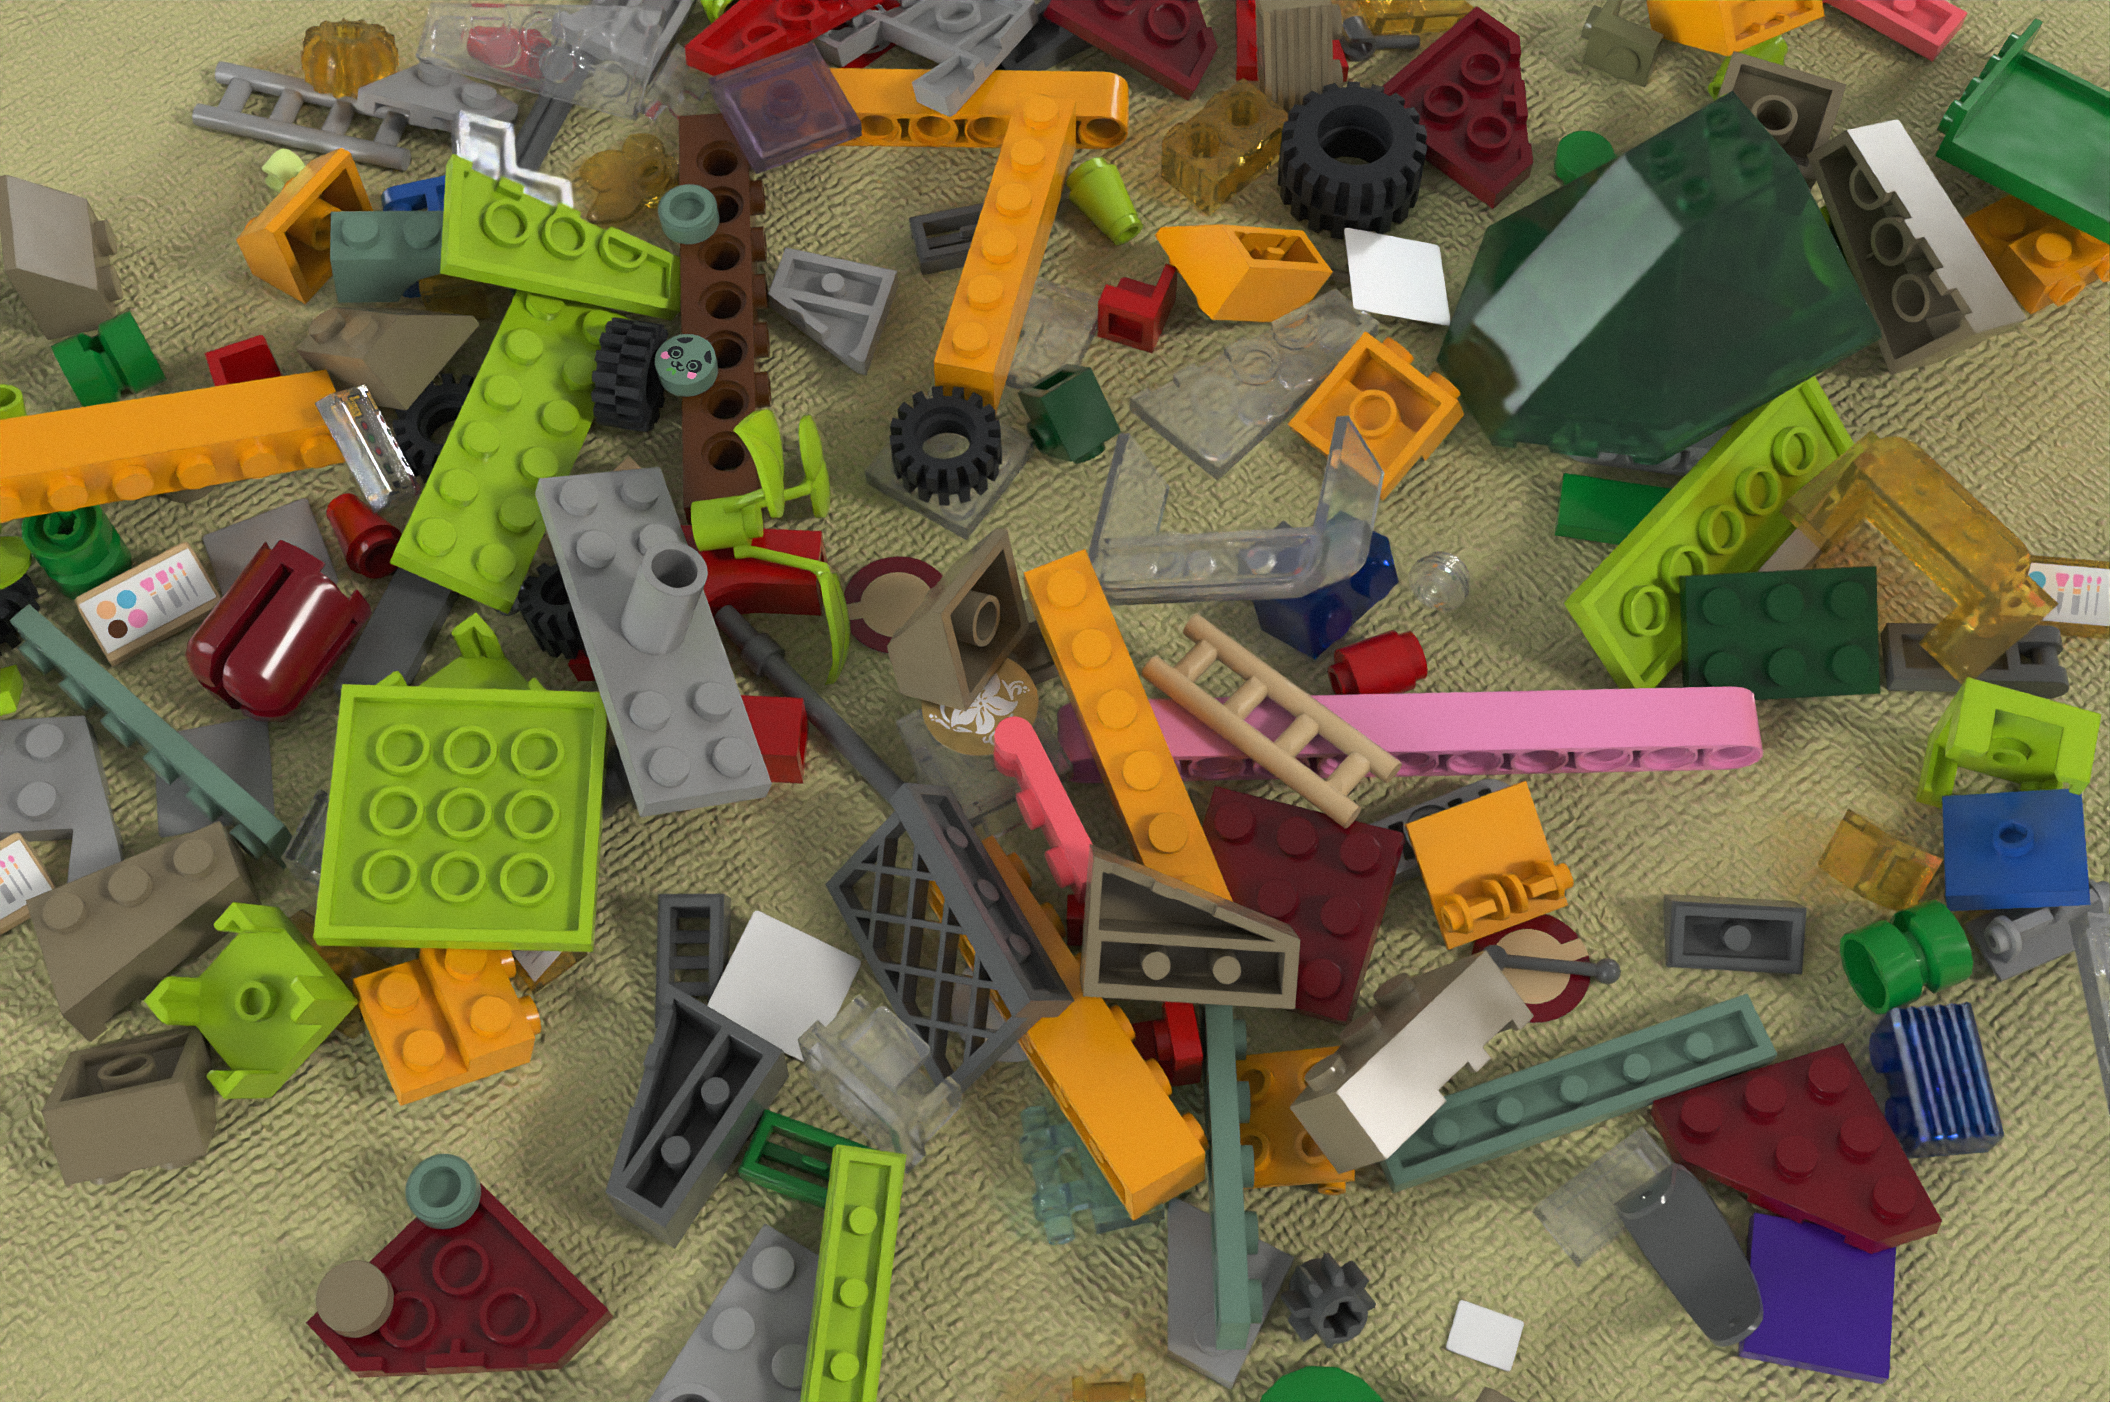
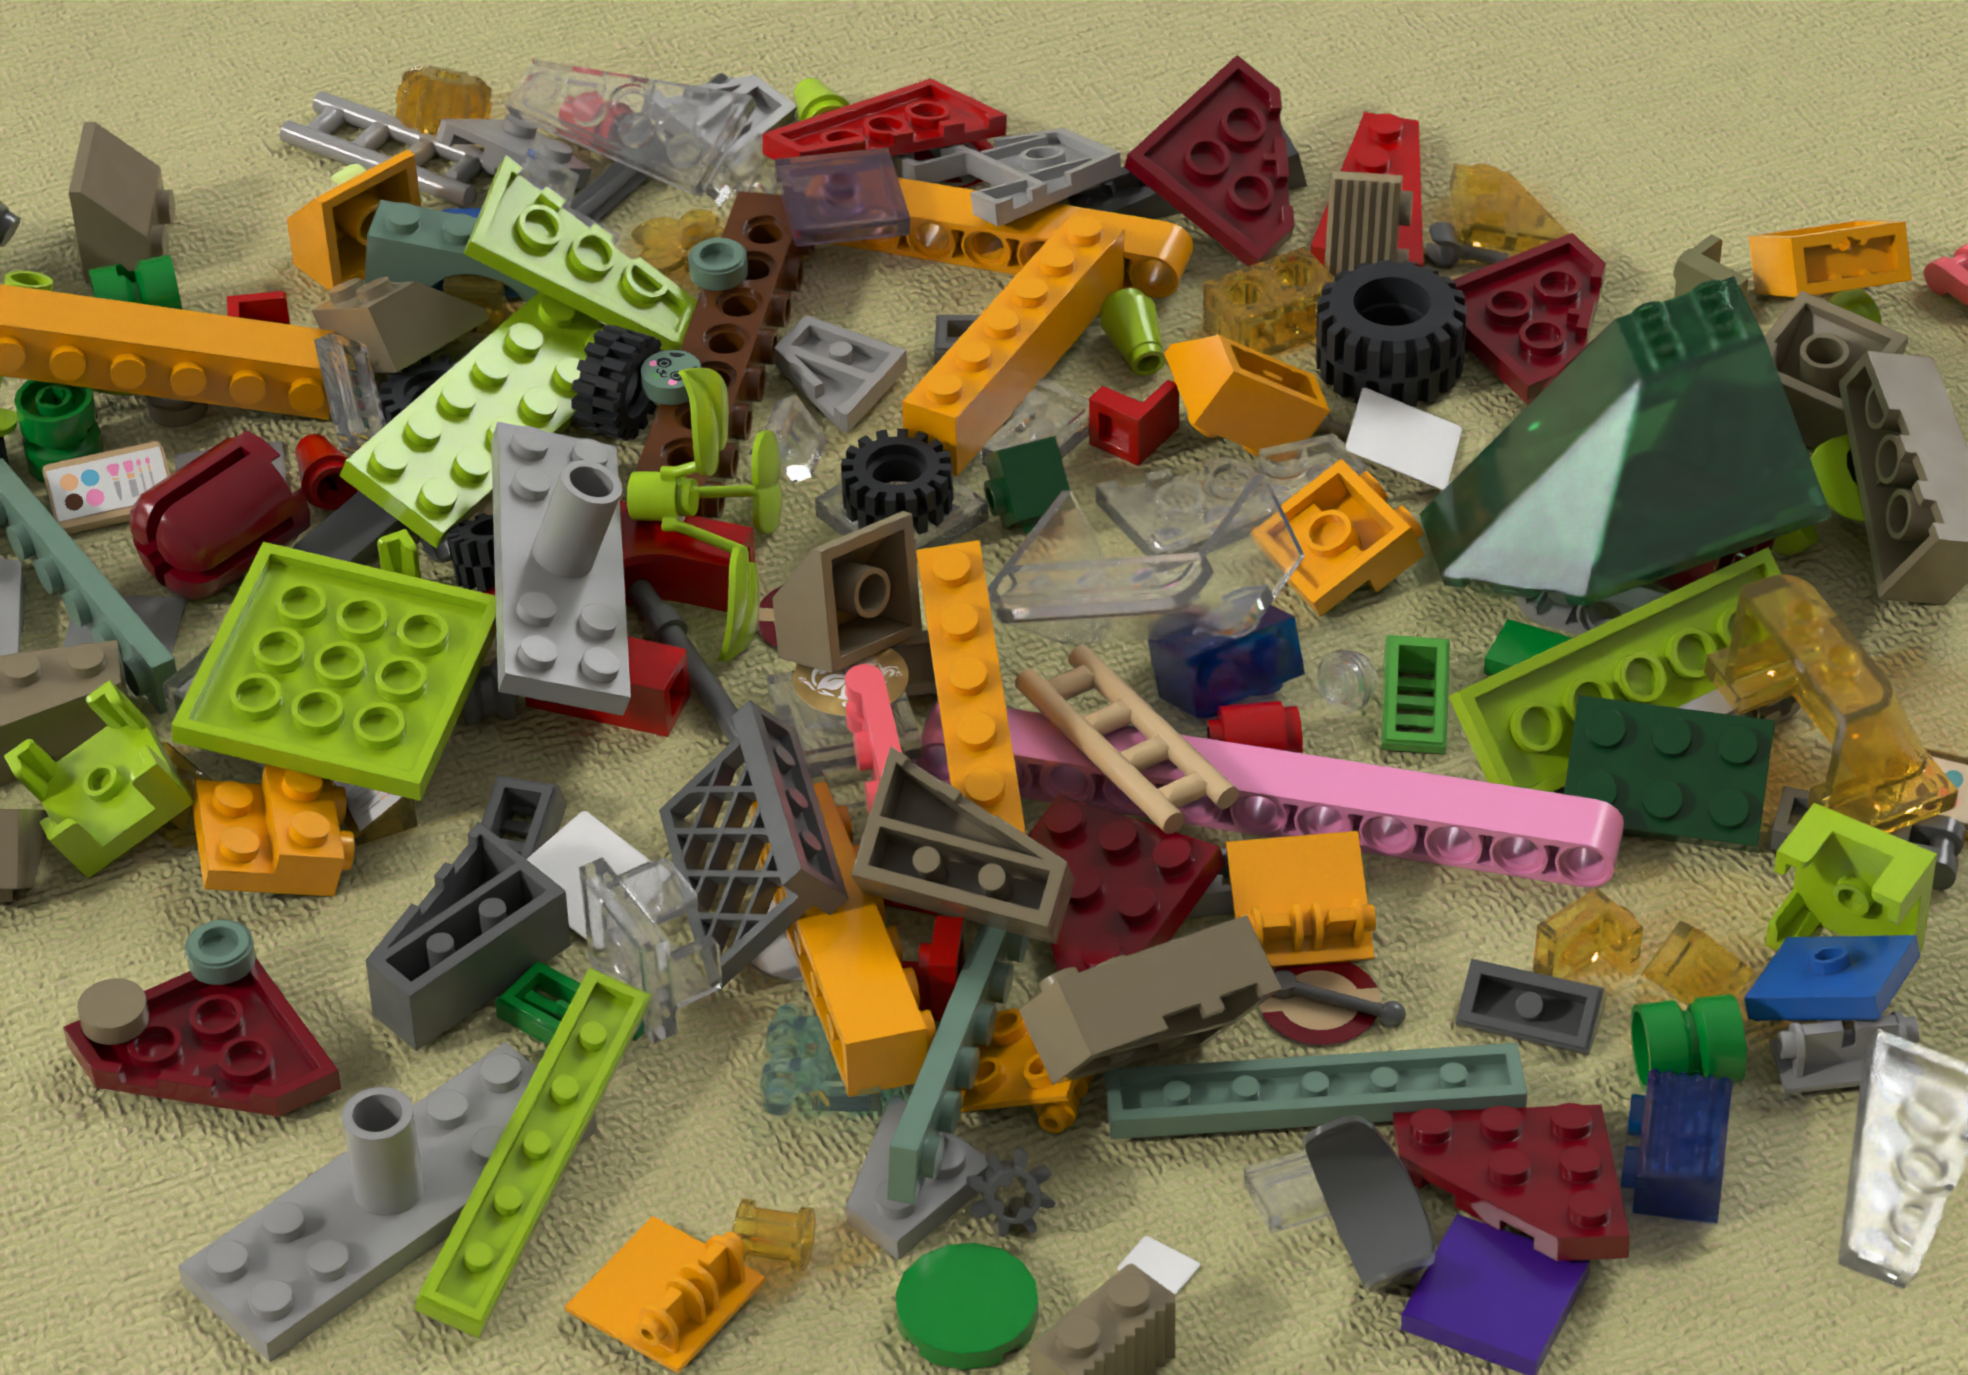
camera: 15 degrees right, 20 degrees down
none -> clear tile [749,394,828,483]
none -> bright green slope [1381,635,1450,754]
none -> clear yellow bracket [1533,888,1643,979]

